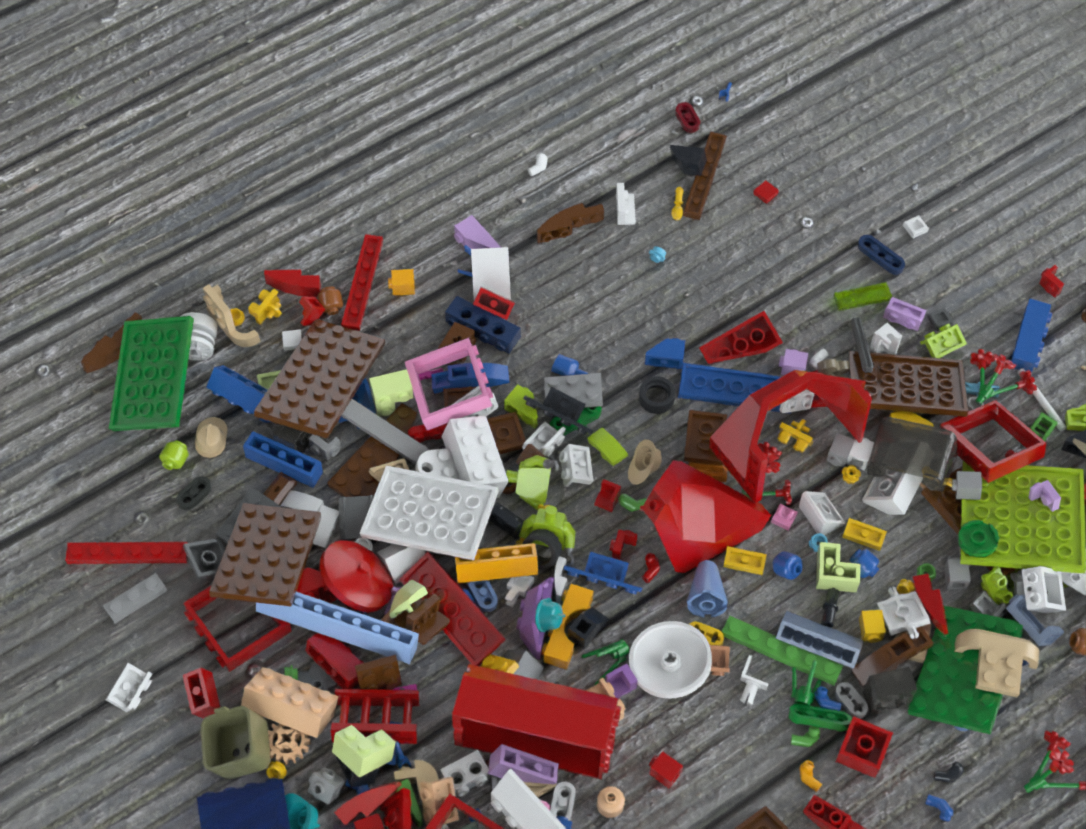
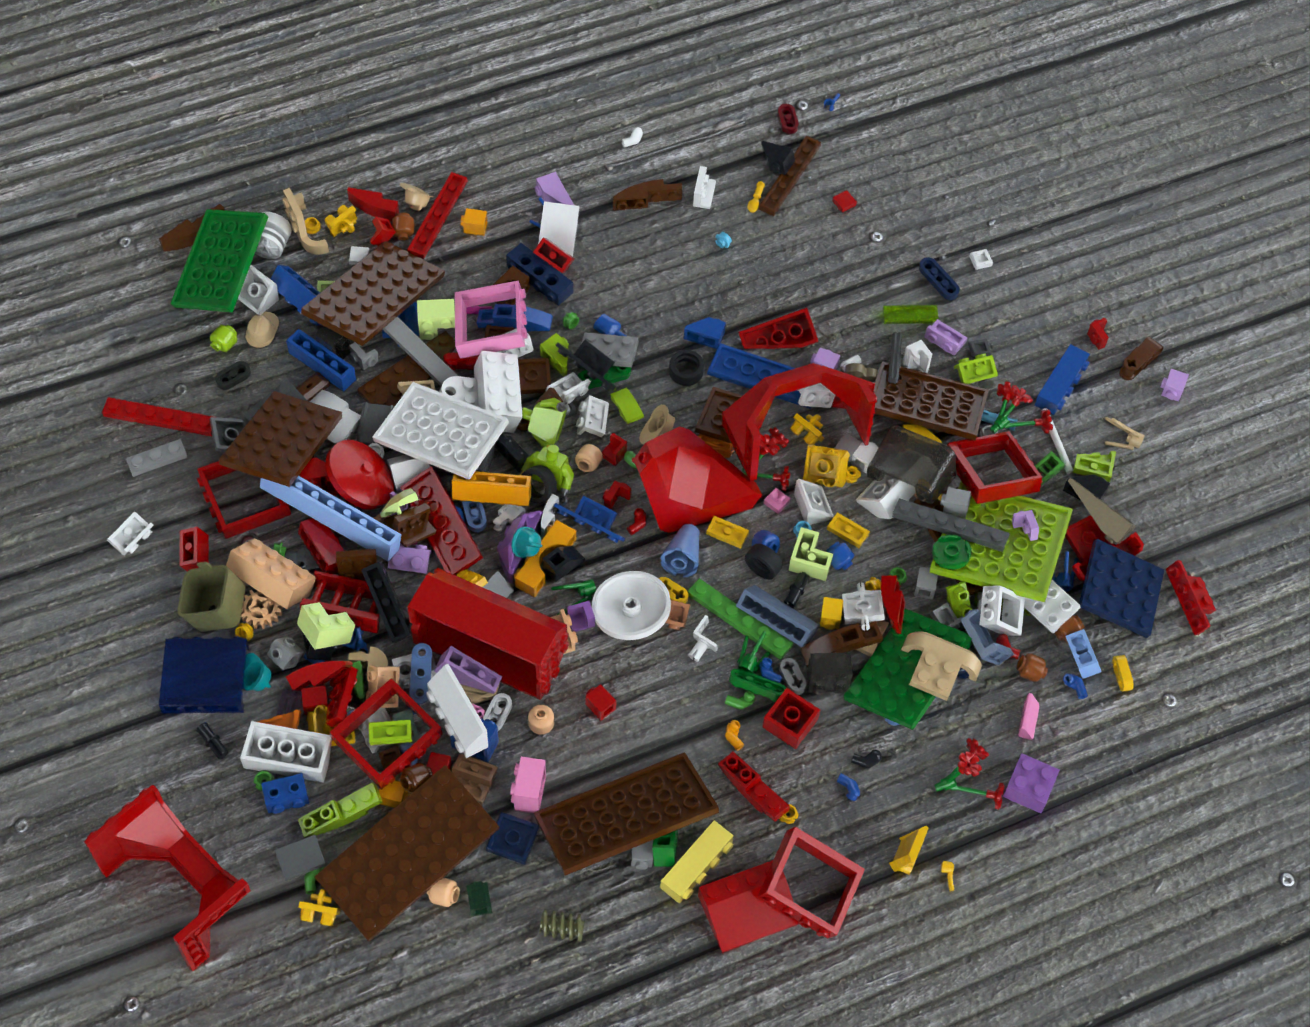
camera: 10 degrees right, 0 degrees up
none -> white slope [238,265,279,315]
none -> black brick [361,561,412,643]
none -> lavender bracket [388,543,432,574]
none -> tan piece [400,183,434,211]
none -> medium blue plate [409,643,432,704]
none -> bright green plate [563,312,579,329]
none -> light nougat head [575,444,603,472]
none -> black tyre [745,544,783,580]
none -> yellow slope [803,444,850,488]
none -> dark grey plate [892,498,1010,552]
none -> red arm [996,634,1021,659]

